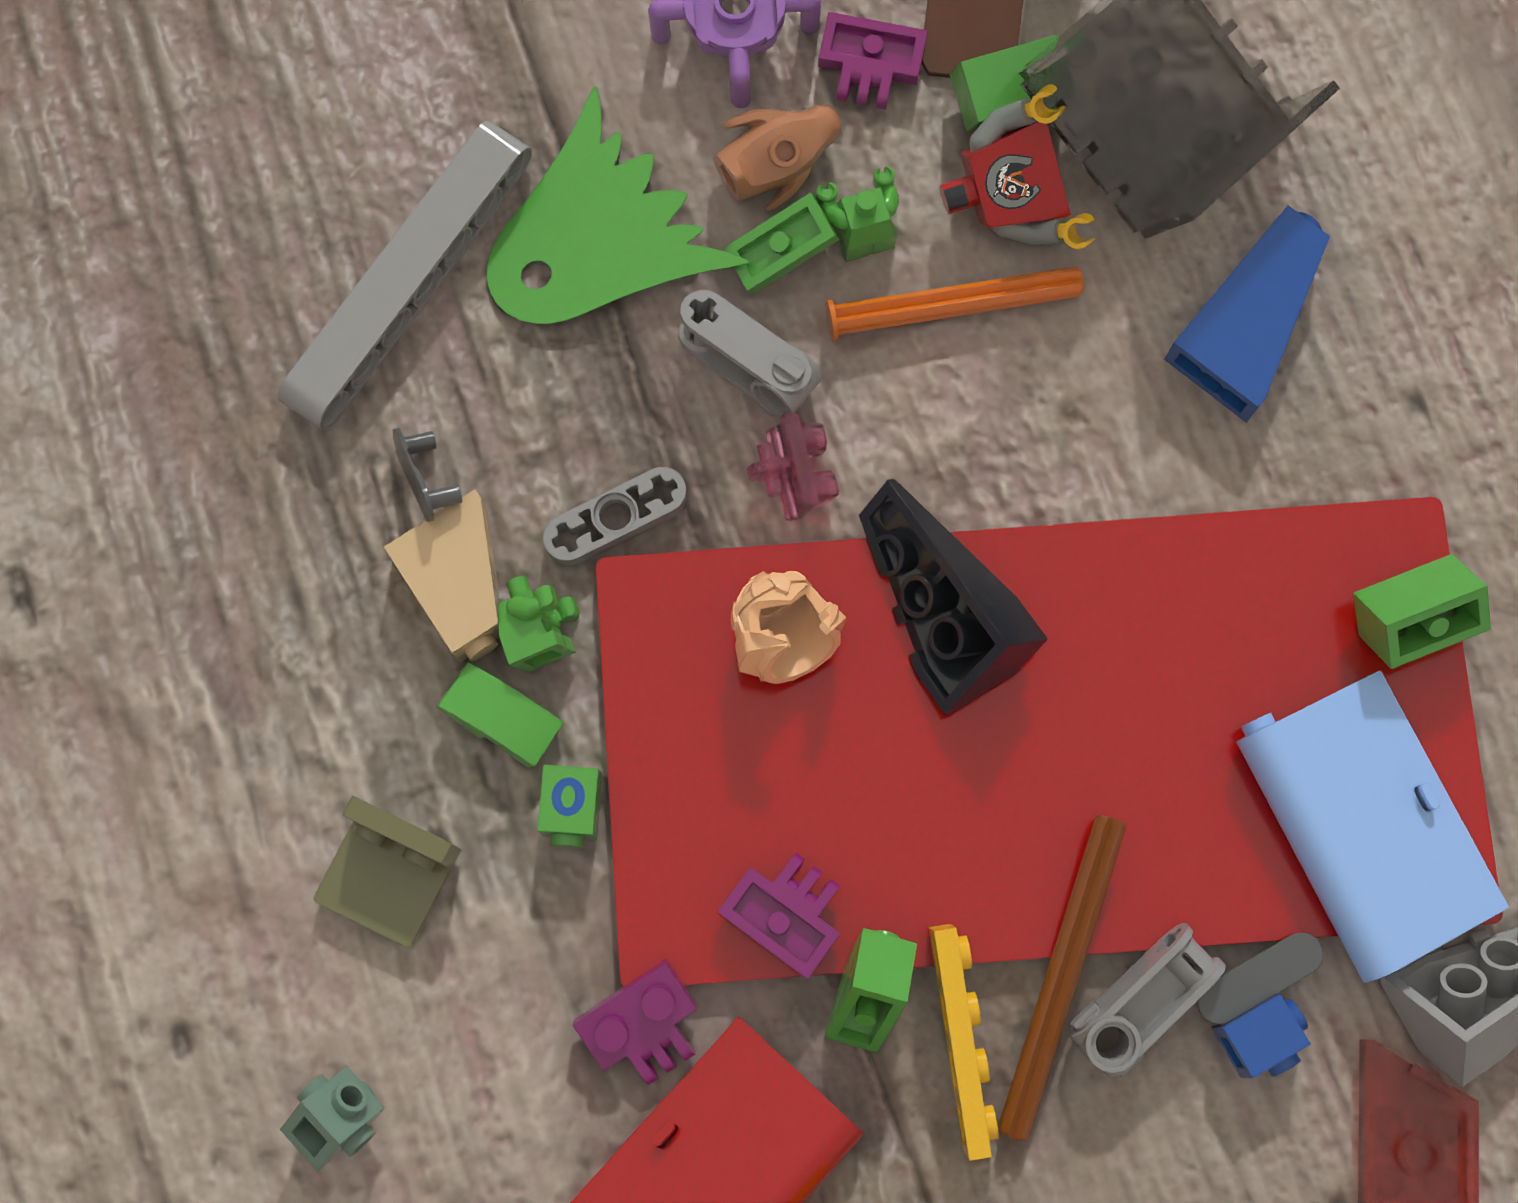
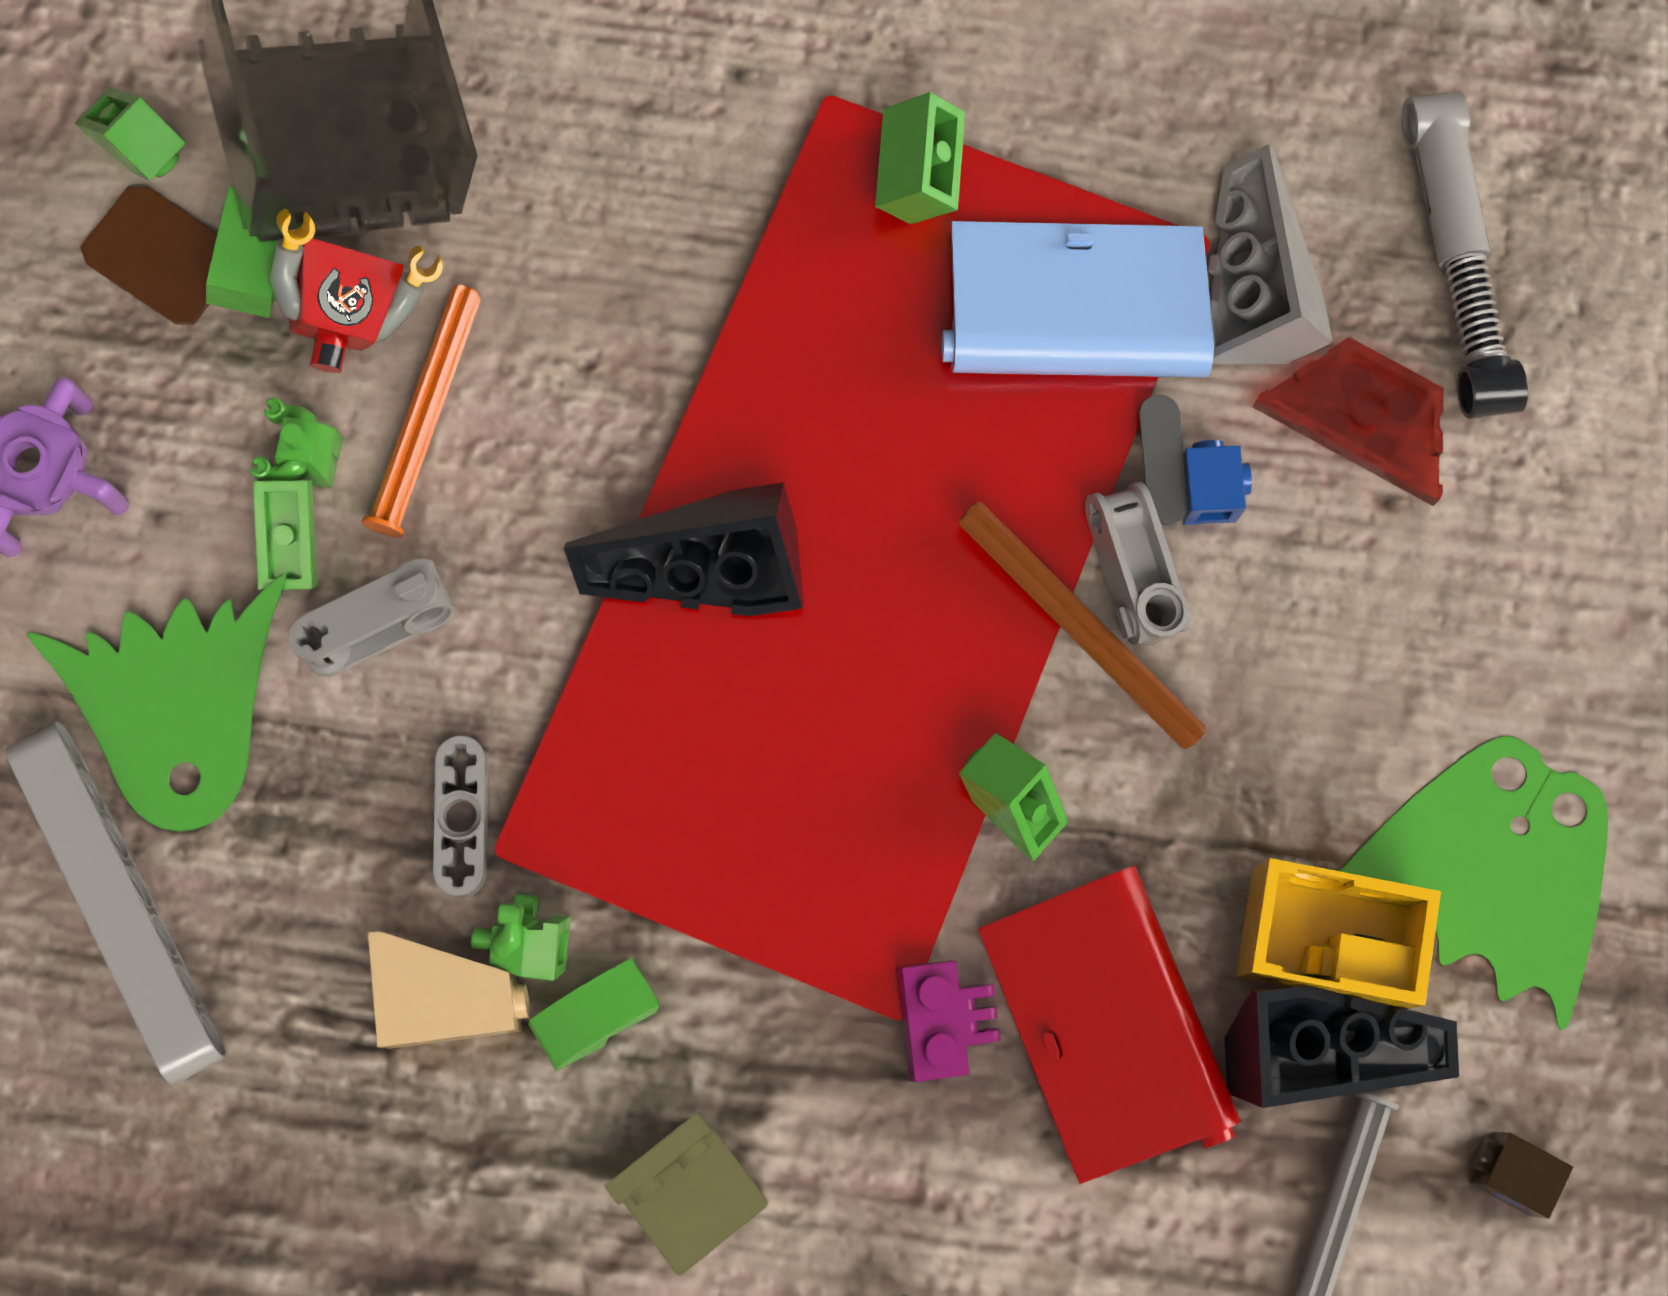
camera: 65 degrees left, 0 degrees up
dark grey piece [393,428,462,522] -> none
bright green brick [537,765,603,848] -> none
nougat animal [713,105,841,211] -> none
magenta hinge [717,853,841,980] -> none
light nougat helmet [730,571,846,684] -> none
clear pink hips [746,412,839,521] -> none
magenta hinge [818,12,928,110] -> none
yellow plate [929,924,999,1161] -> none
blue slope [1164,205,1330,423] -> none

